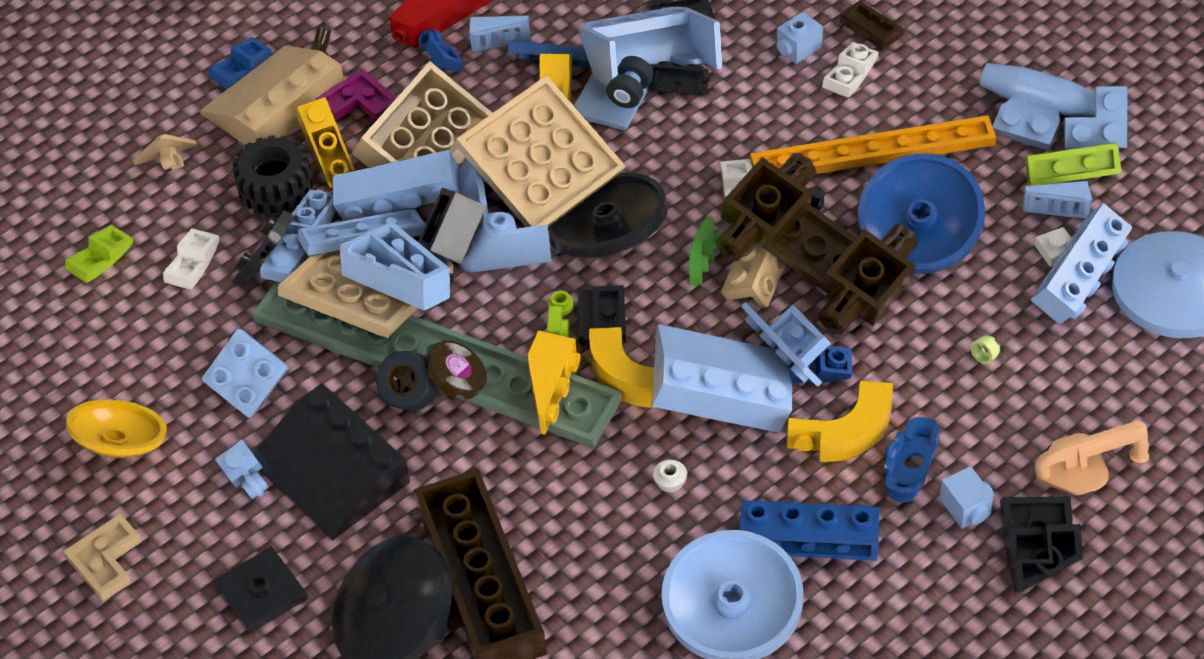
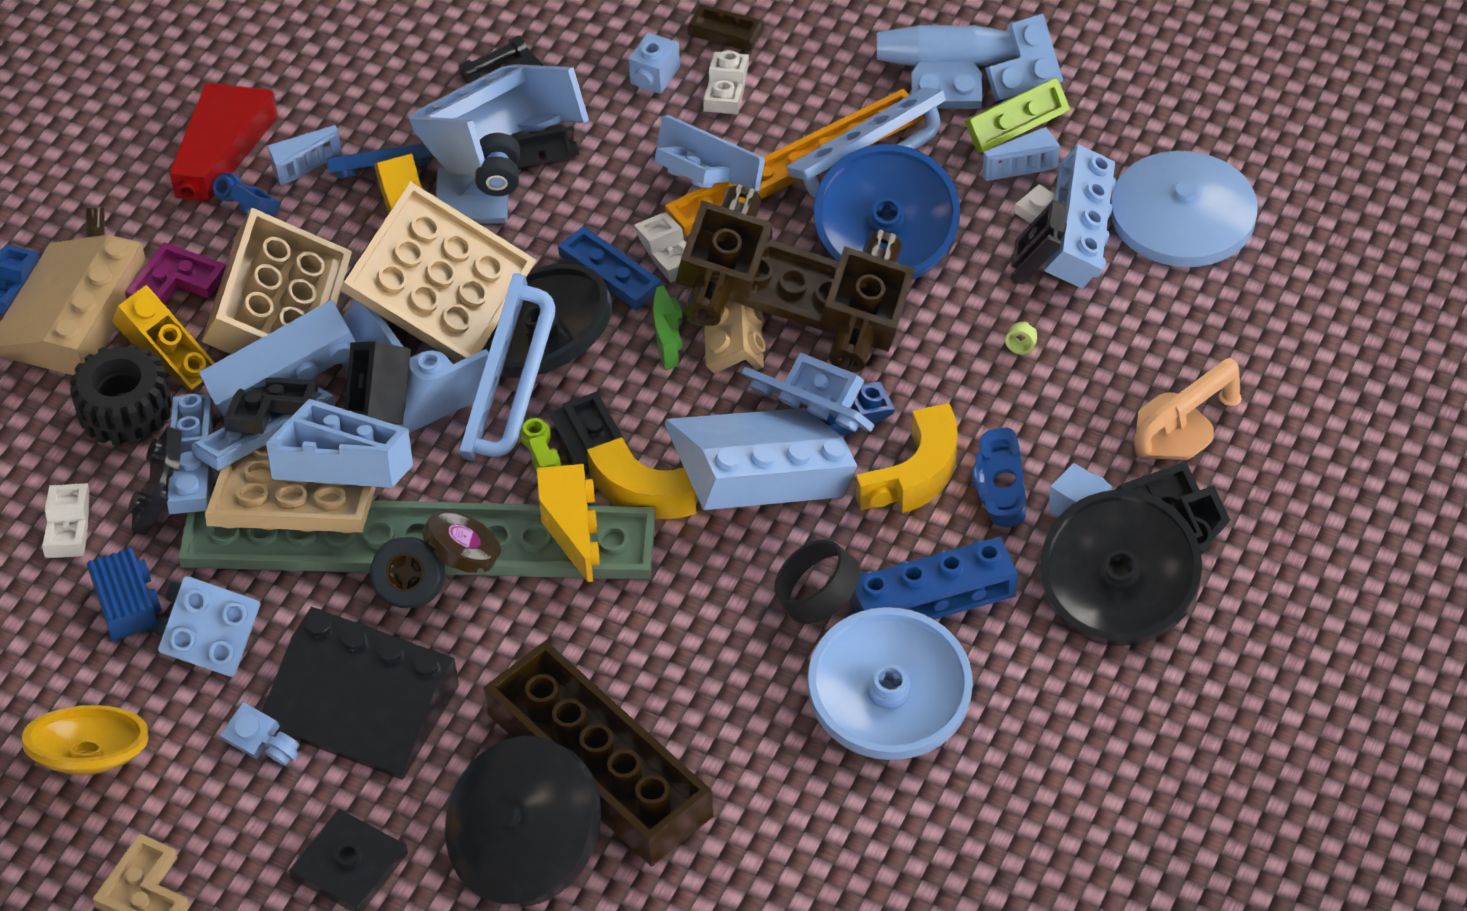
camera: 25 degrees left, 0 degrees up
white plate [653,460,687,492] -> none
none -> blue brick [86,548,162,642]
none -> black plate [224,378,318,434]
none -> light blue piece [460,273,555,461]
none -> blue plate [558,226,662,311]
none -> light blue bracket [654,115,765,192]
none -> black tyre [774,539,860,624]
none -> light blue piece [786,87,946,198]
none -> black plate [1010,199,1067,285]
none -> black dish [1040,489,1202,646]

